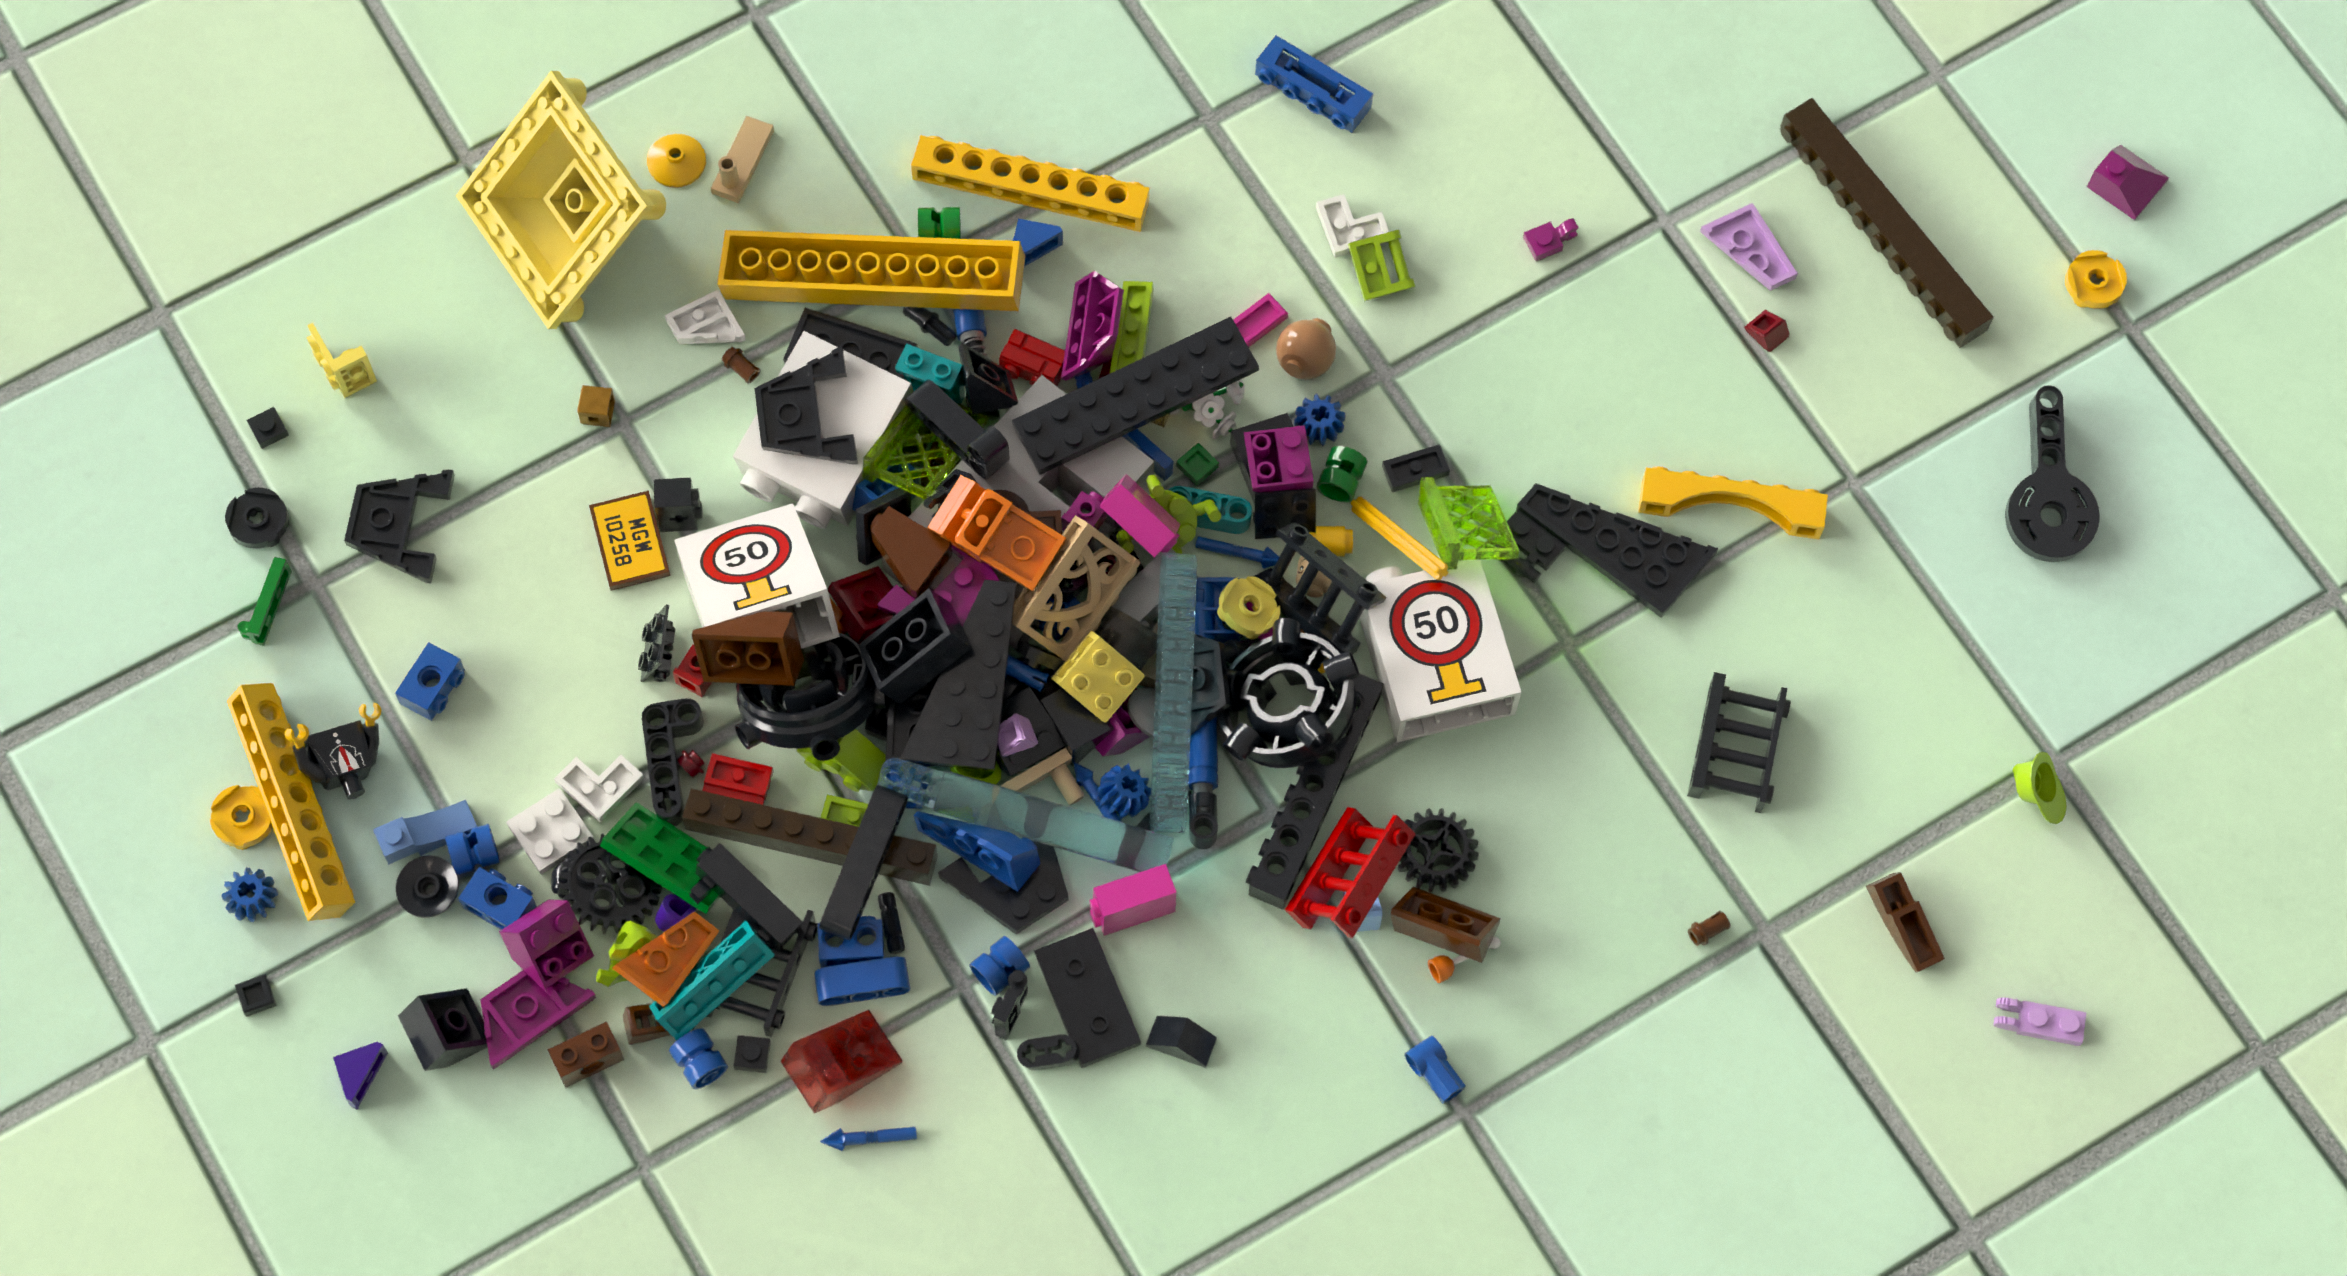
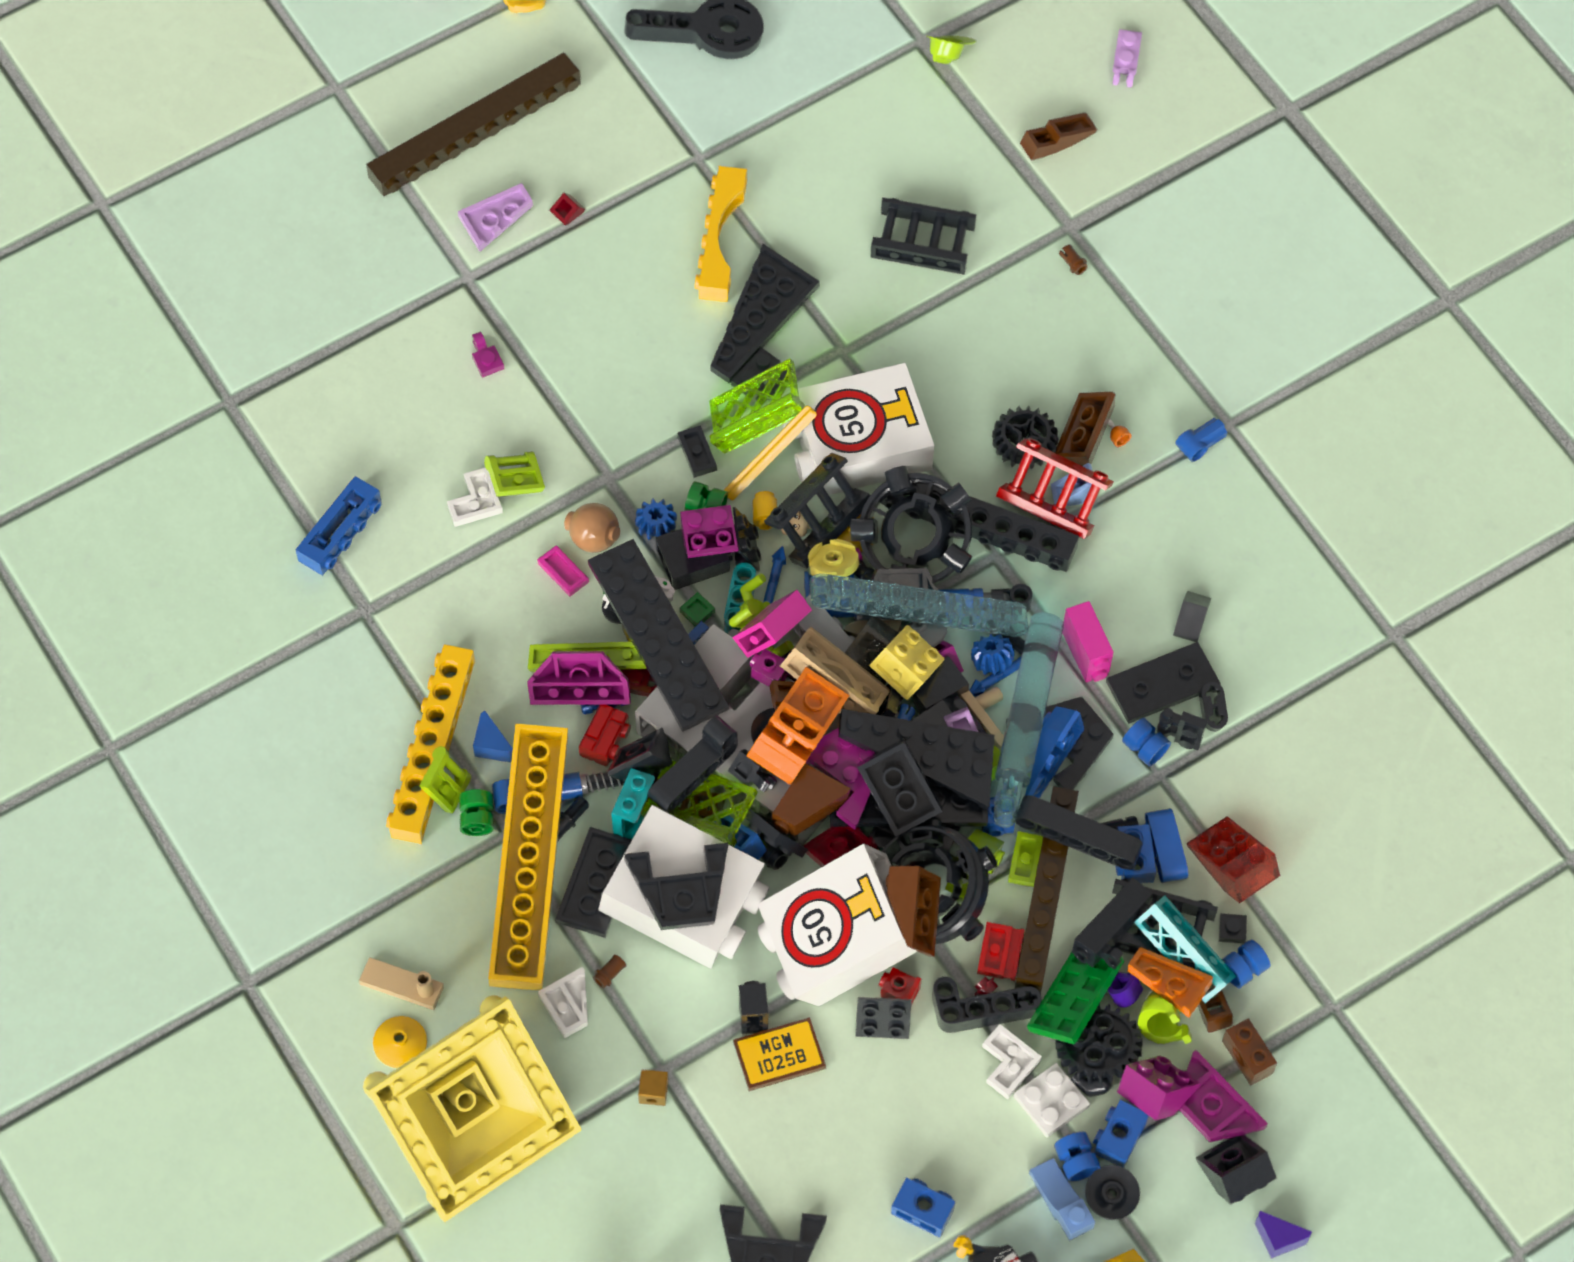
camera: 90 degrees left, 5 degrees down
blue piece [820,1126,917,1151] -> none
none -> lime plate [420,746,471,814]

